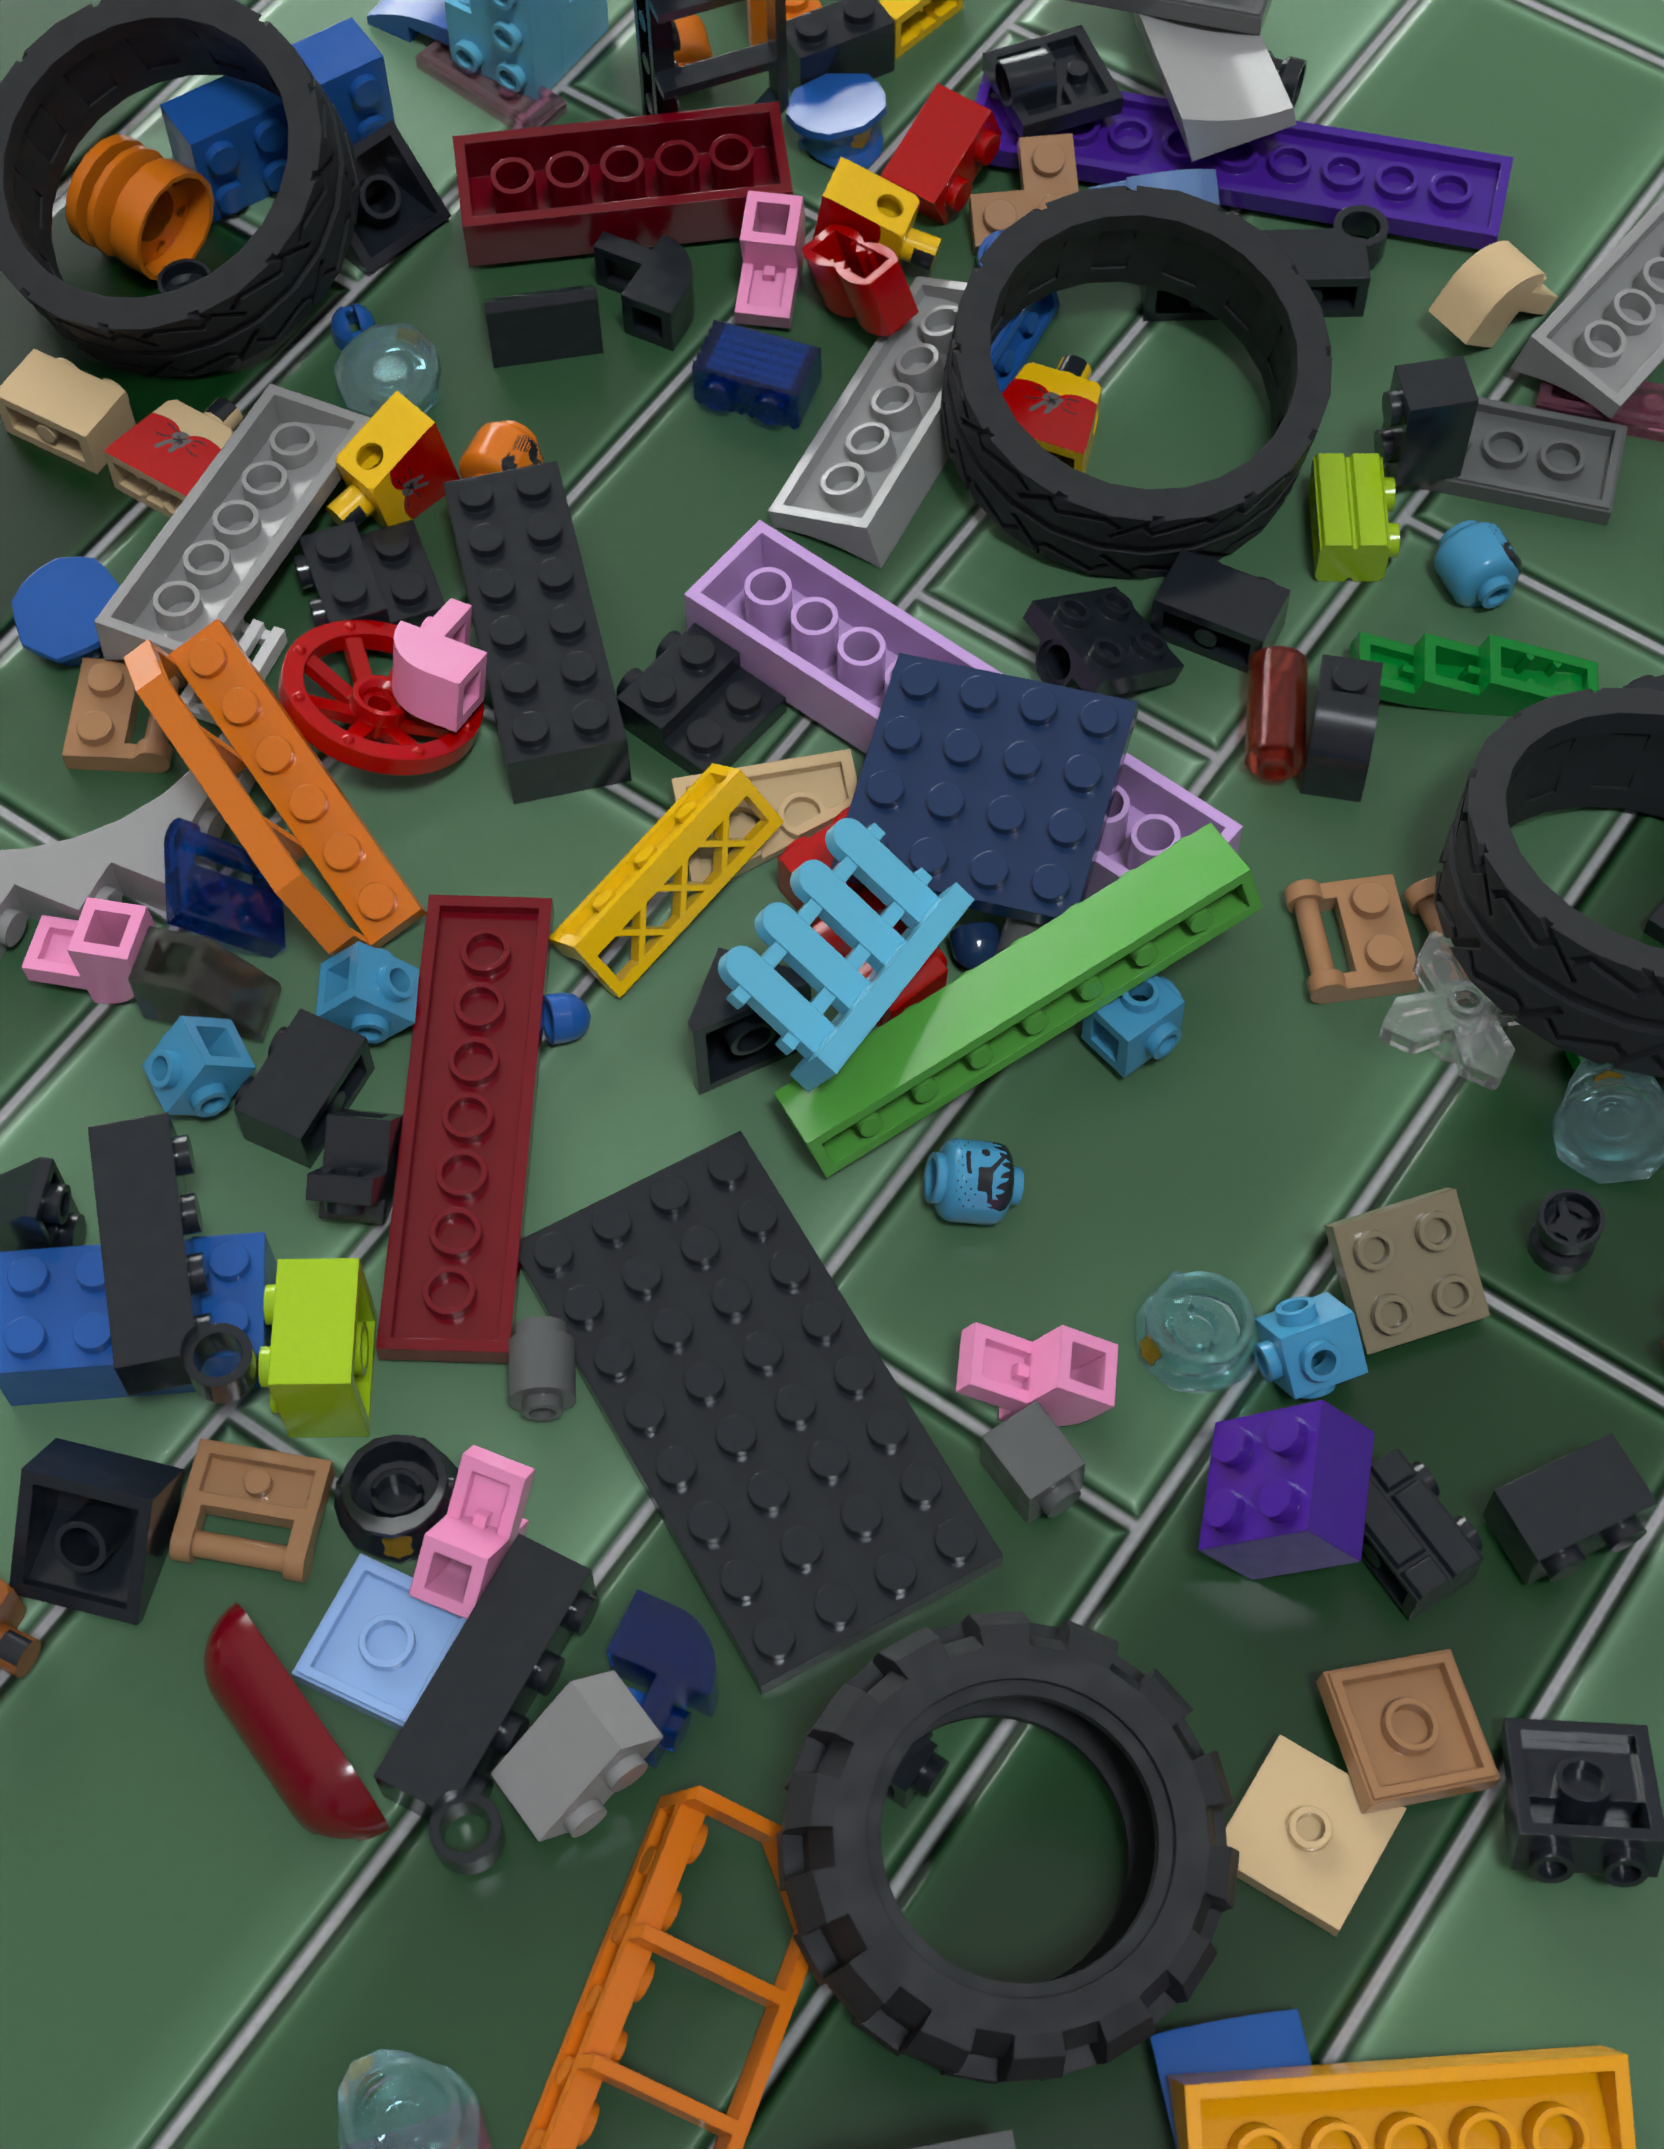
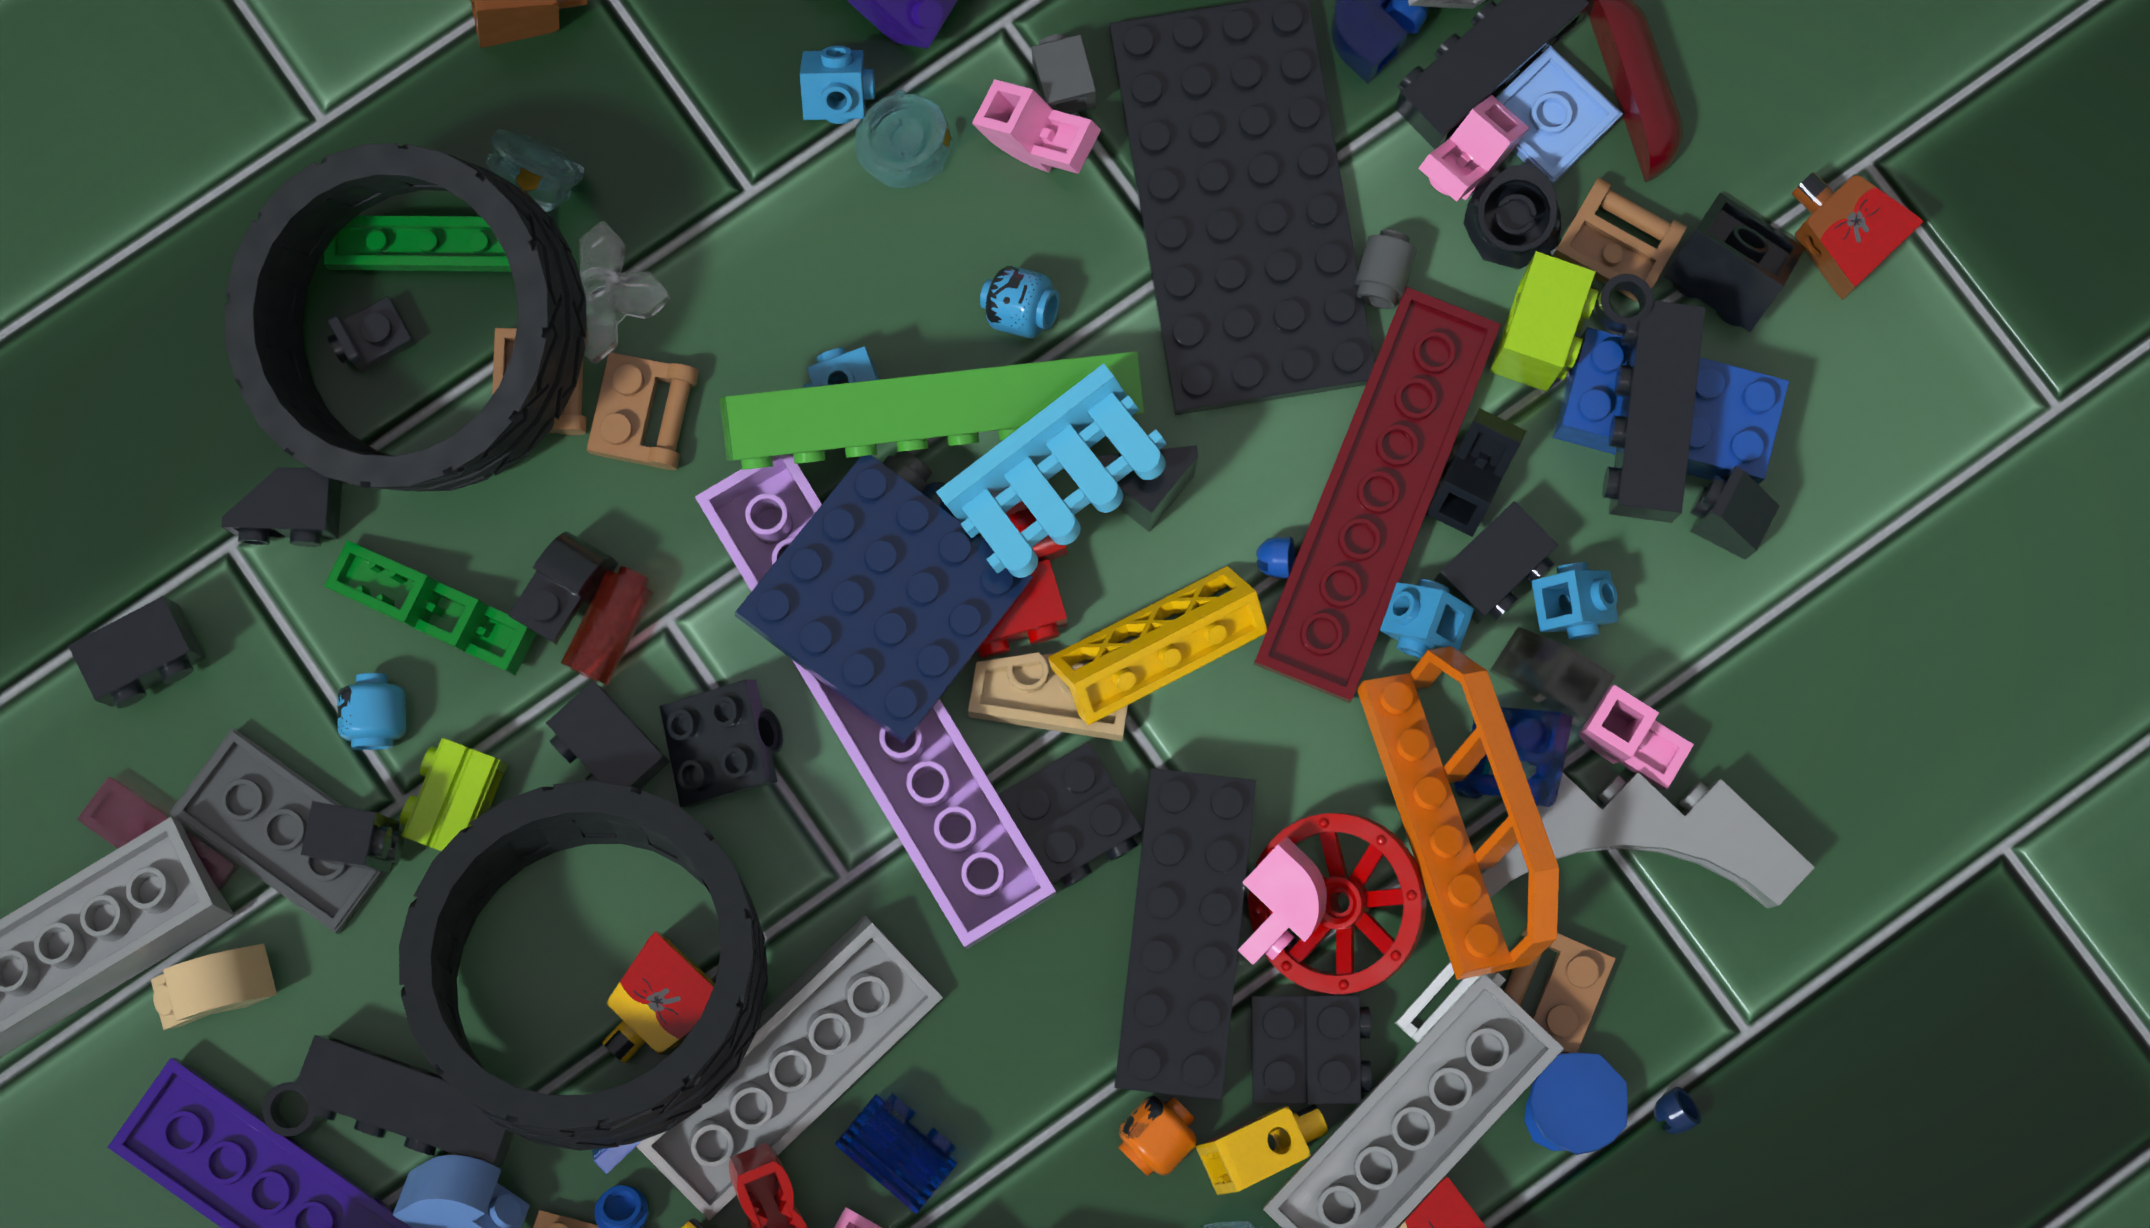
camera: 160 degrees left, 20 degrees up
dark tan plate [1324,1187,1490,1355] -> none
black wheel [1527,1188,1605,1275] -> none

